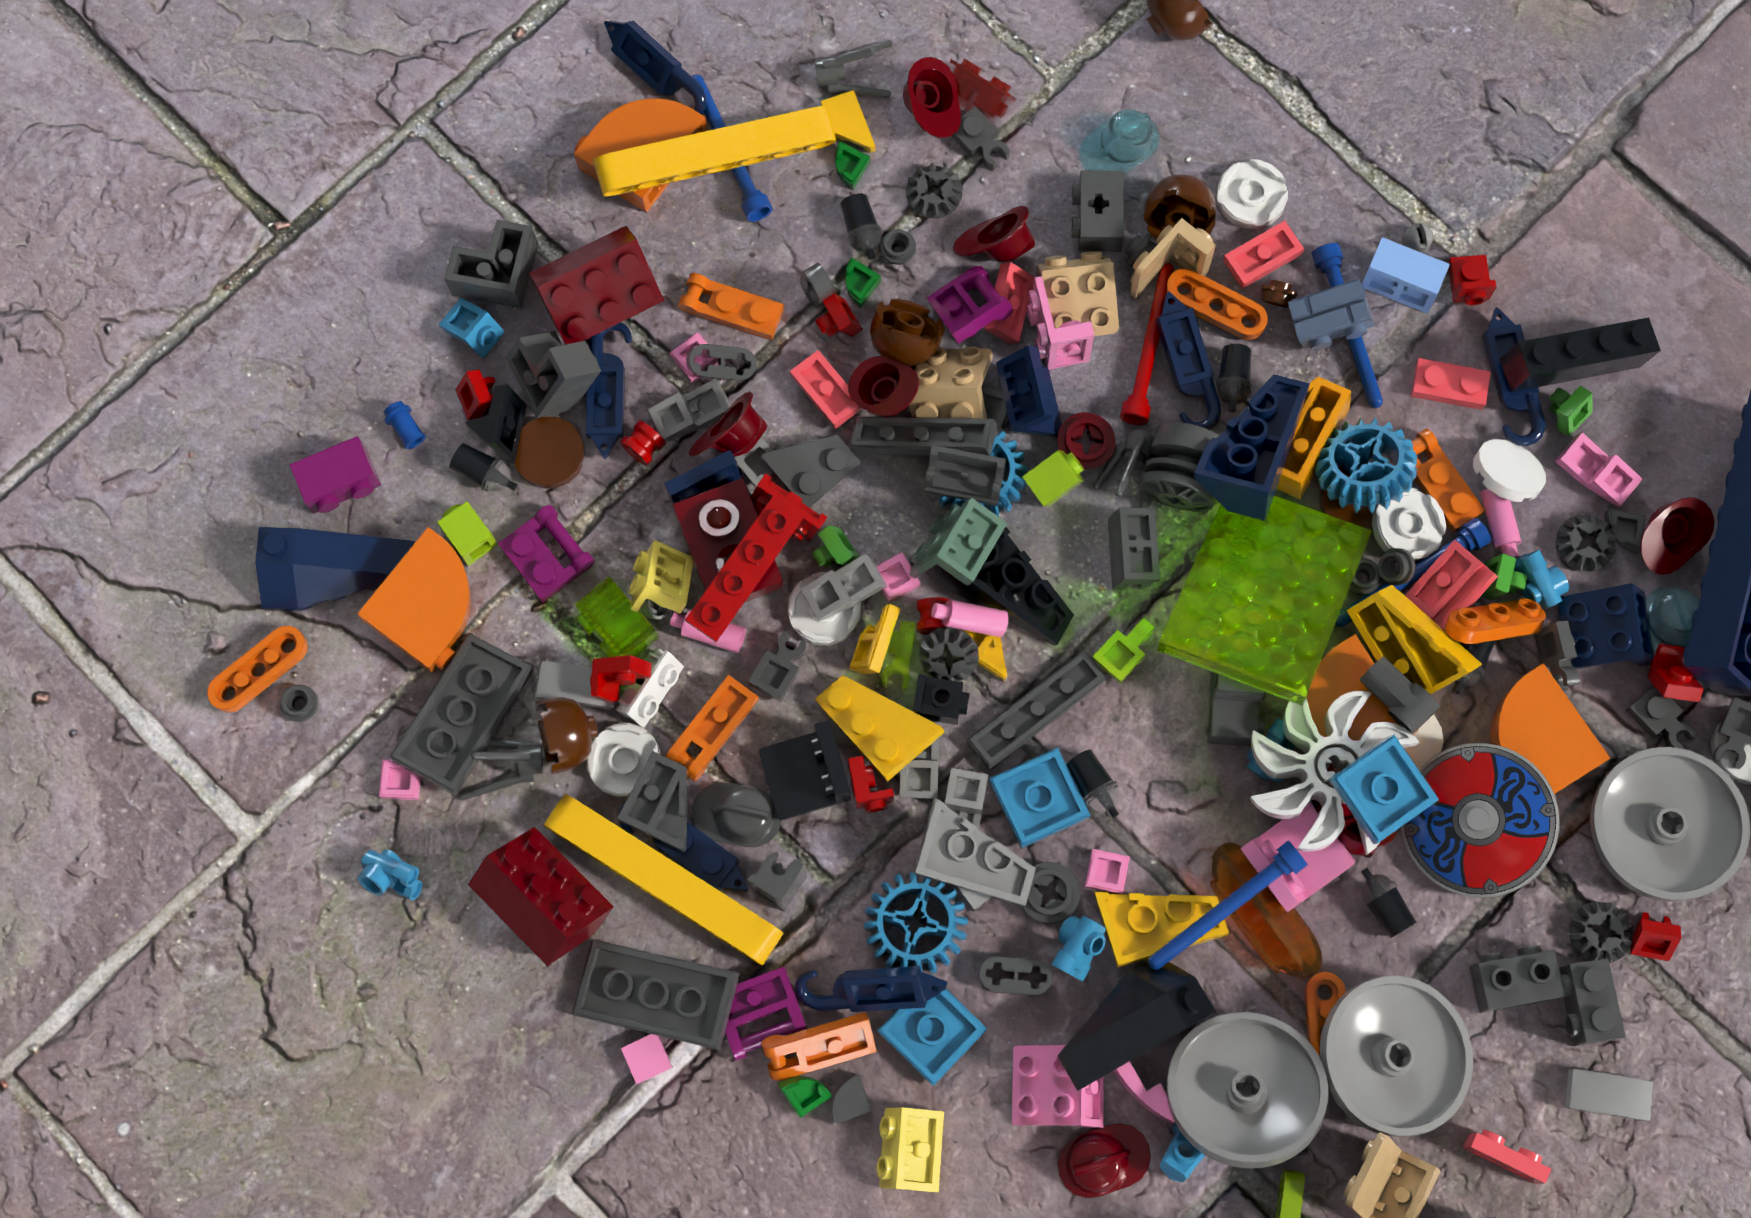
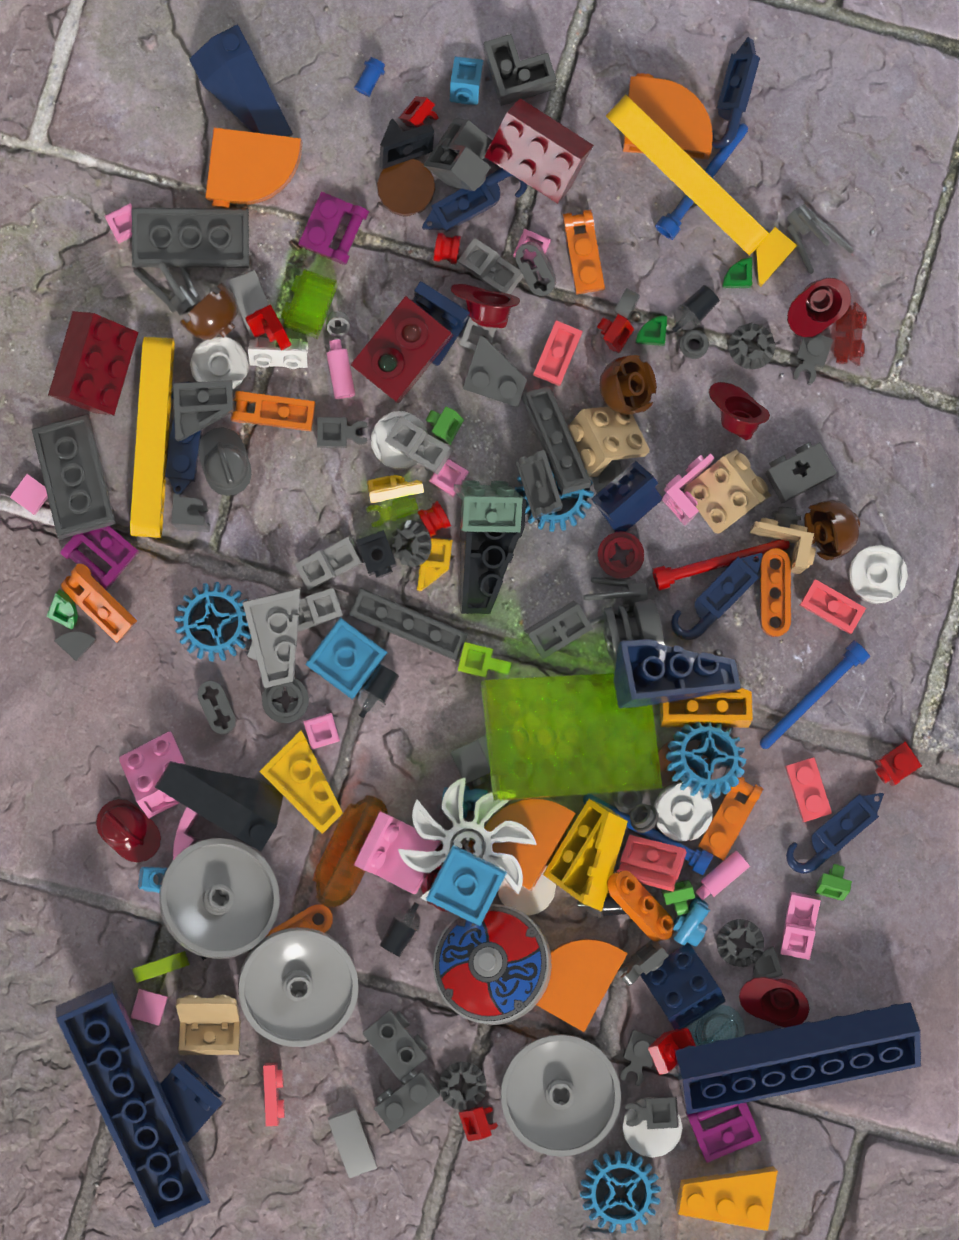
camera: 55 degrees right, 10 degrees up
orange plate [207,626,308,713] -> none
dark grey plate [280,684,319,722] -> none
magenta brick [289,436,381,514] -> none
dark azure plate [357,849,423,901] -> none
lime brick [437,501,498,566] -> none
black piece [449,443,518,493] -> none
light yellow bracket [628,540,694,614] -> none
red bracket [685,473,828,642] -> none
black bracket [759,720,851,821] -> none
dark blue plate [795,966,947,1012] -> none
yellow wing [815,675,945,782] -> none
dark red piece [848,356,919,417] -> none
red bracket [848,756,894,813] -> none
dark azure plate [877,974,987,1086] -> none
light yellow bracket [877,1107,944,1192] -> none
magenta plate [927,266,1013,344] -> none
bright pink cylinder [931,599,1008,637] -> none
coral plate [984,262,1034,344] -> none
lime brick [1022,450,1085,507] -> none
dark azure plate [1051,916,1106,982] -> none
clear light blue piece [1080,109,1160,174] -> none
blue piece [1148,840,1308,970] -> none
piece [1215,344,1252,413] -> none
reddish brown plate [1261,280,1298,308] -> none
sand blue brick [1288,278,1375,351] -> none
dark grey piece [1360,656,1440,735] -> none
light blue hinge [1362,237,1450,314] -> none
light grey hinge [1402,223,1433,253] -> none
white tile [1473,439,1546,502] -> none
black brick [1500,317,1661,392] -> none

